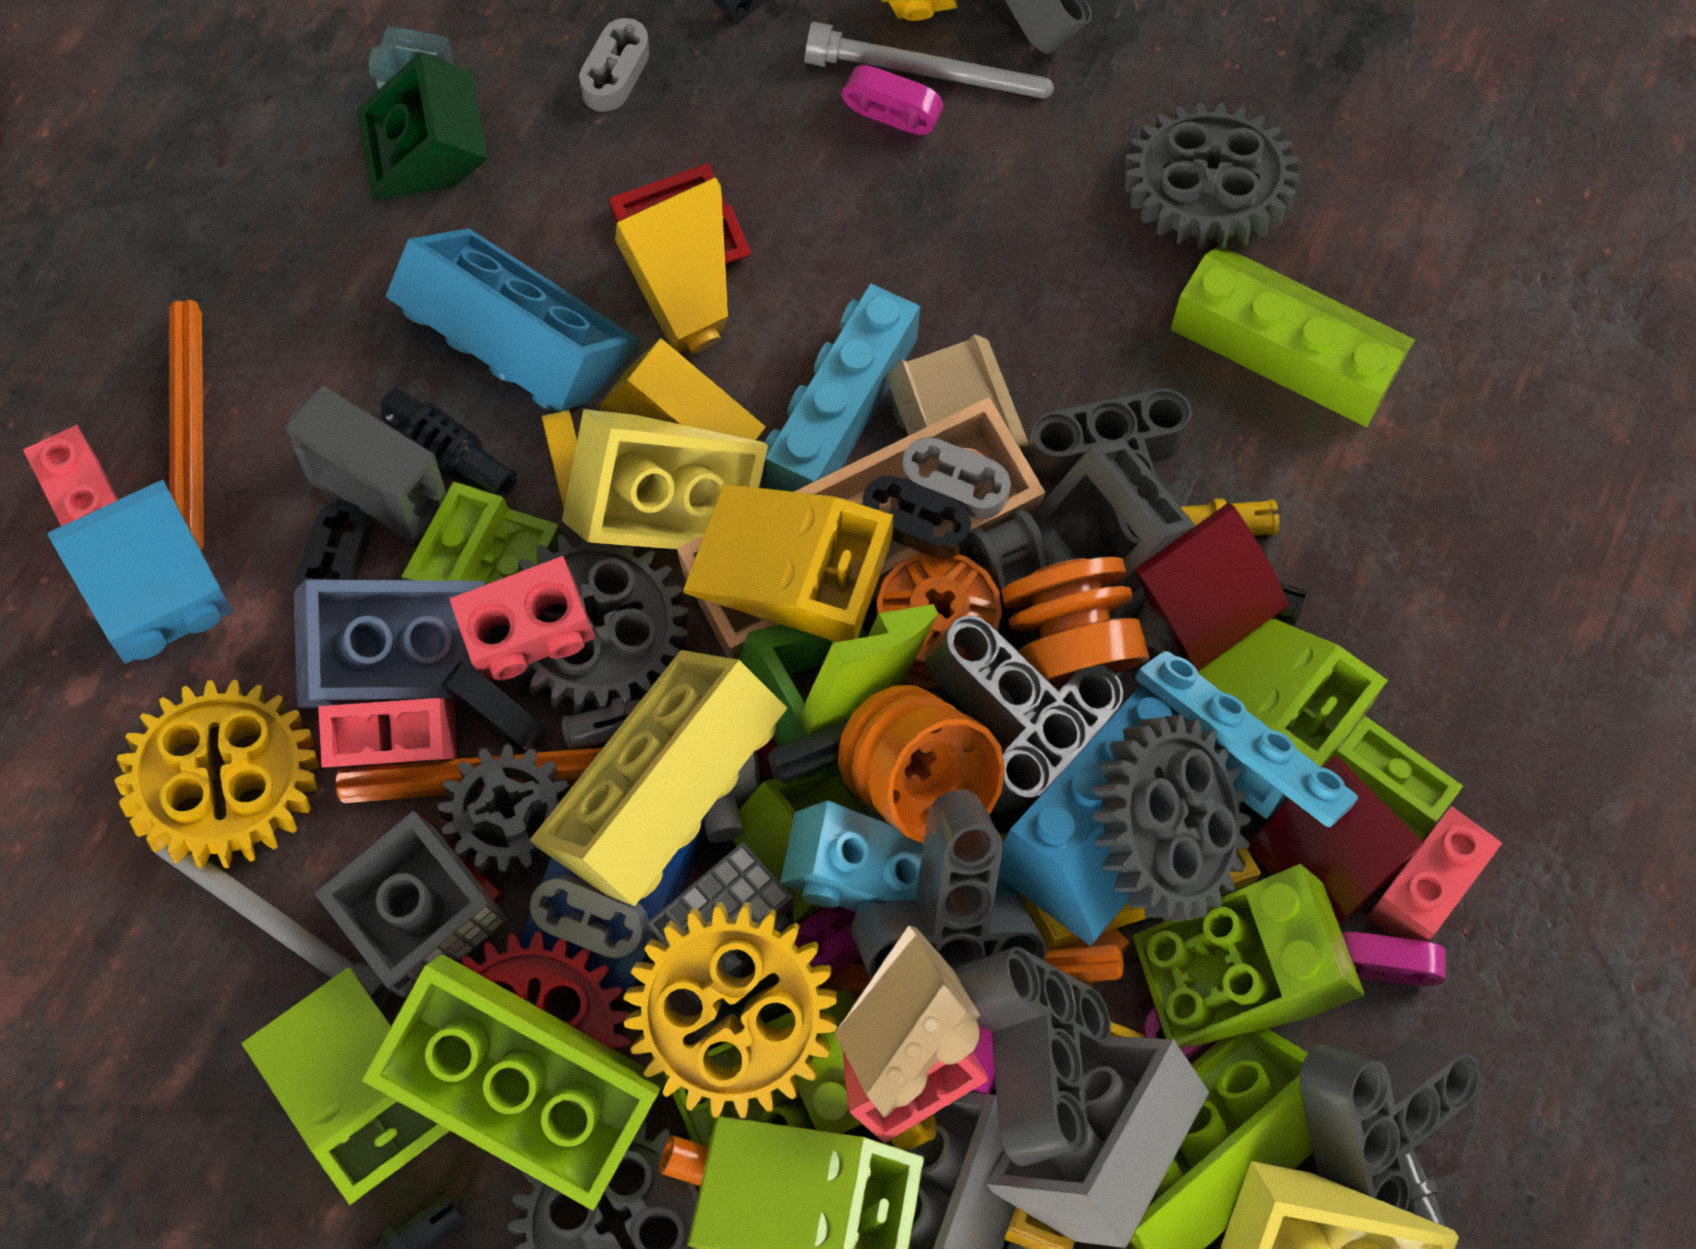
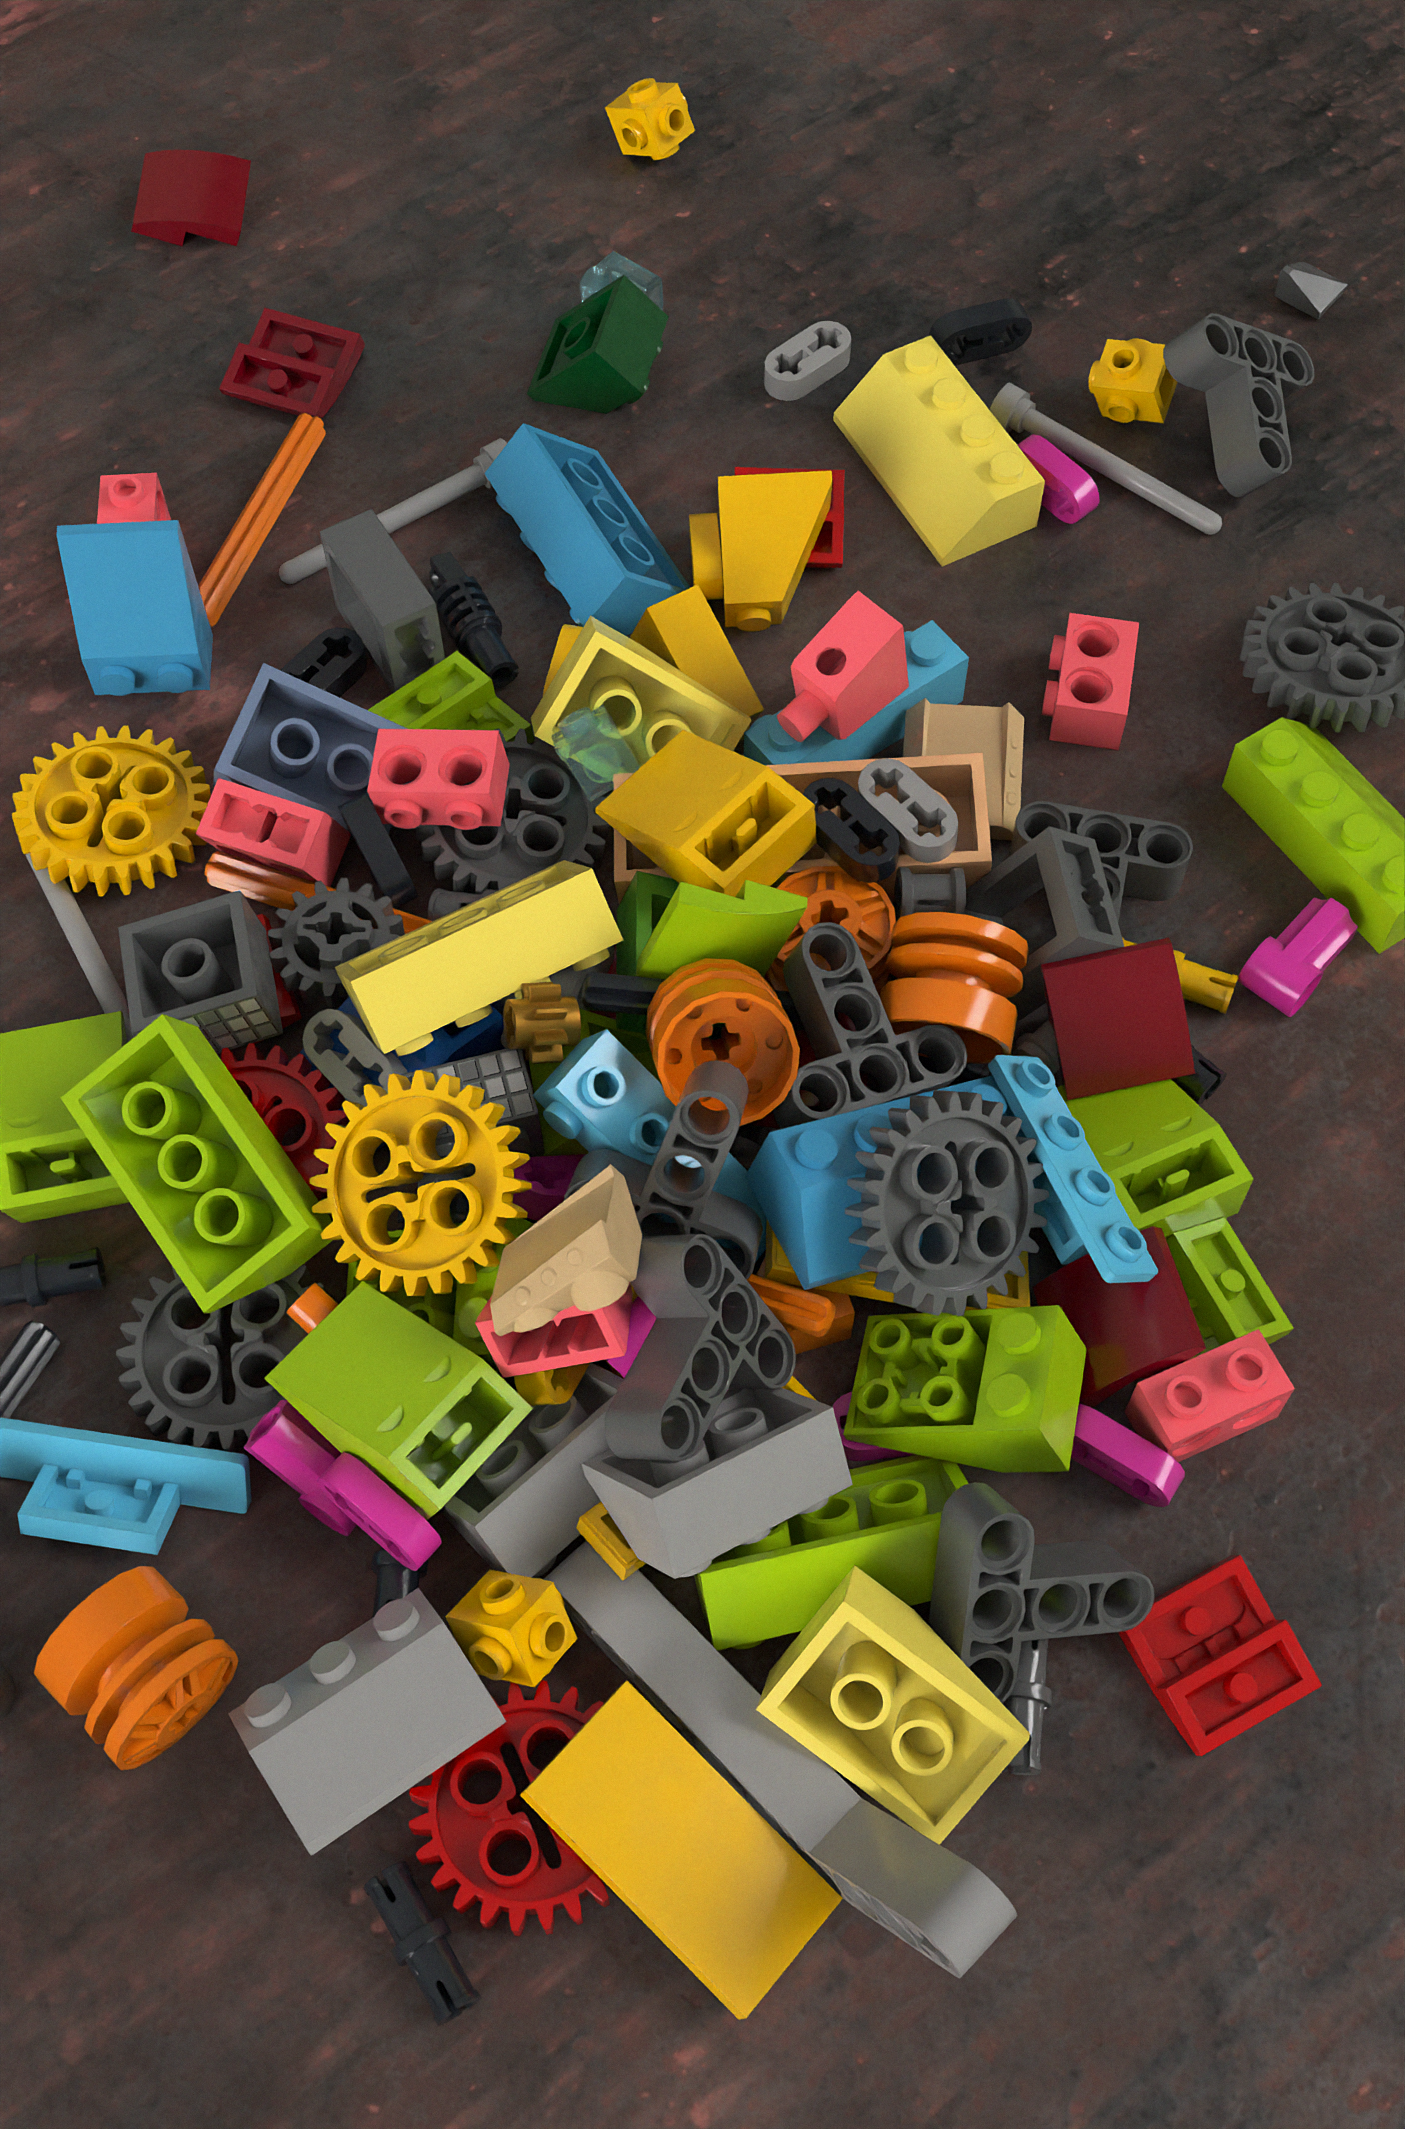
camera: 30 degrees right, 5 degrees down
none -> dark red slope [219,307,365,419]
none -> light grey piece [279,438,507,584]
none -> pearl gold gear [503,982,581,1064]
none -> clear light blue bracket [551,704,641,802]
none -> yellow beam [689,513,723,600]
none -> coral torso [777,591,909,742]
none -> light yellow slope [833,335,1045,567]
none -> coral brick [1041,613,1139,750]
none -> red slope [1118,1555,1322,1756]
none -> dark pink piece [1237,897,1358,1017]

